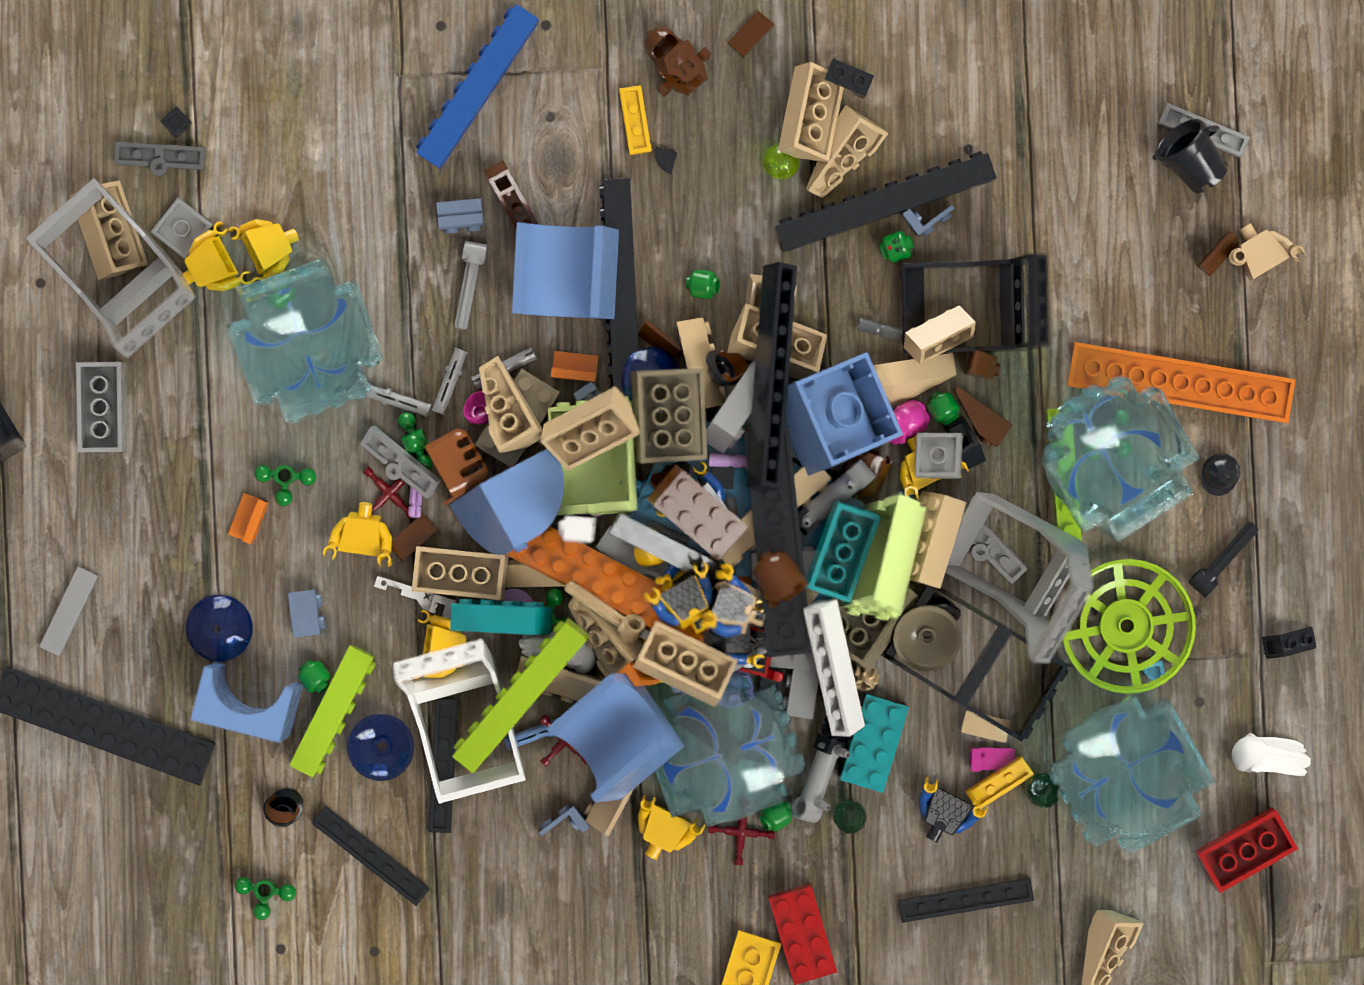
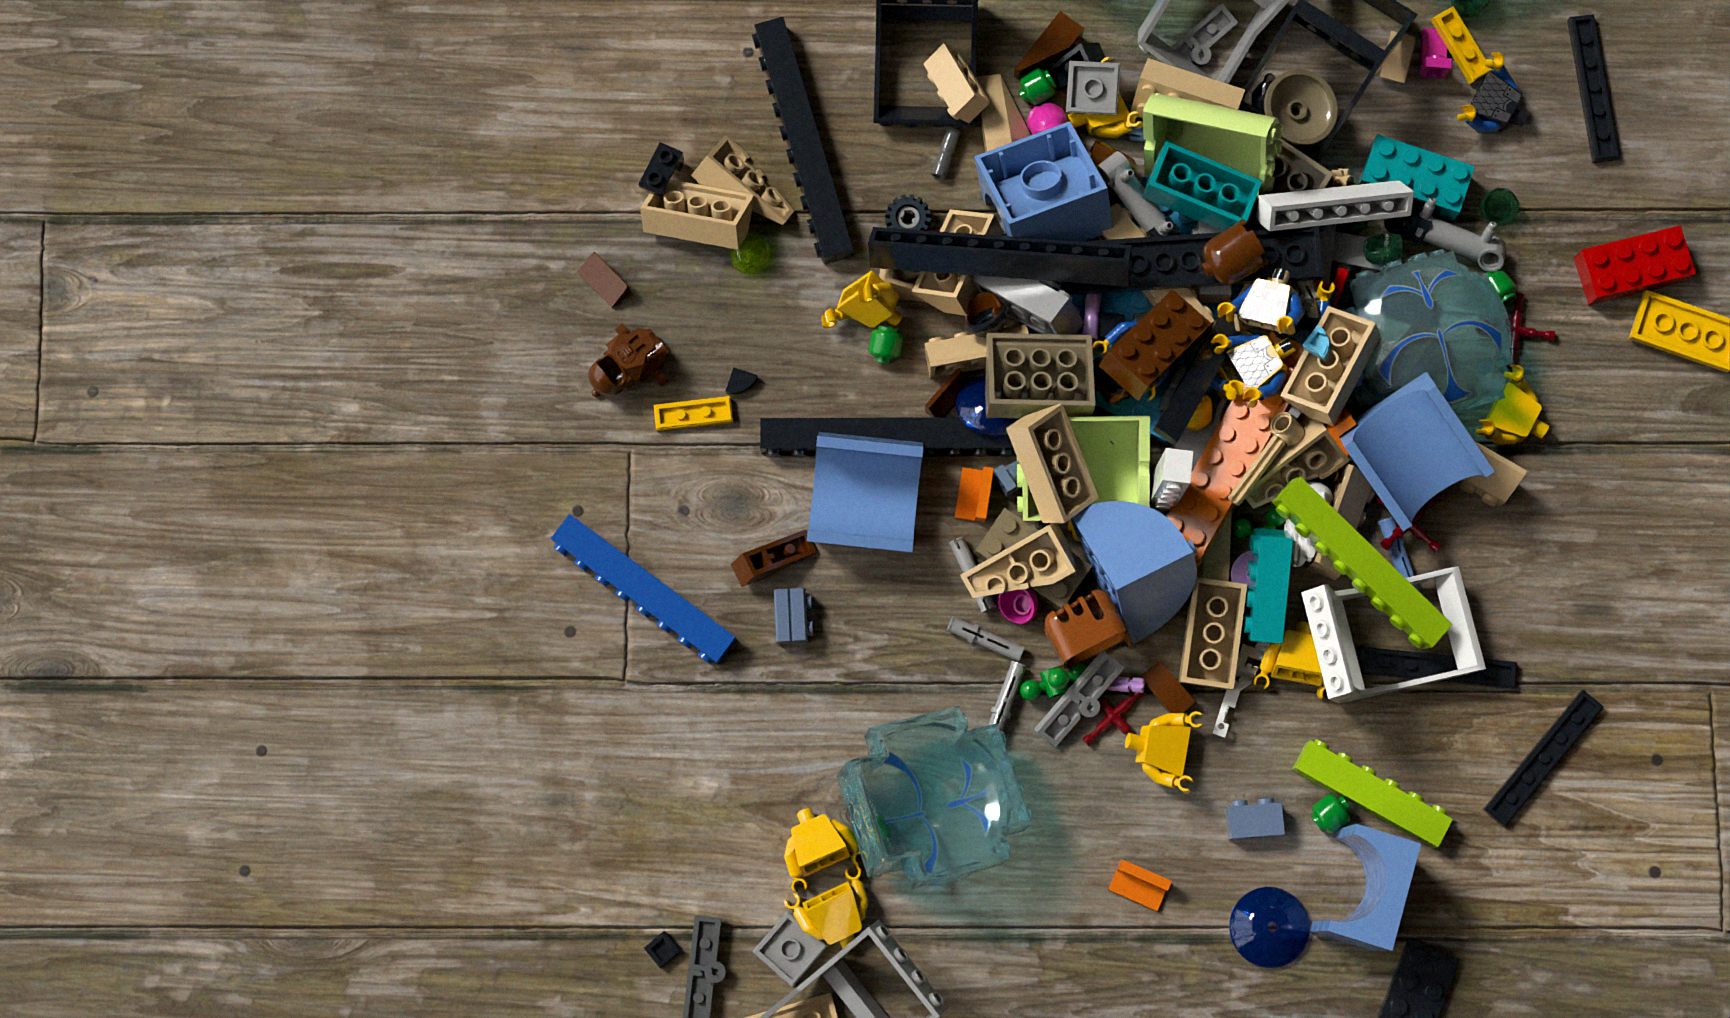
camera: 85 degrees left, 10 degrees down
green piece [234,877,296,920] -> none
green piece [254,465,317,507] -> none
black piece [263,789,303,828] -> none
clear blue dish [347,713,415,781] -> none
light grey axle [454,240,488,329] -> none
sand blue bracket [538,804,590,837] -> none
green head [880,231,915,263] -> none
sand blue bracket [901,205,954,237] -> none
reddish brown slope [965,350,1000,380] -> none
none -> yellow torso [821,270,902,328]
none -> black bush [885,194,931,231]
none -> medium azure tile [1302,325,1331,361]
none -> clear green hair [1363,233,1403,266]

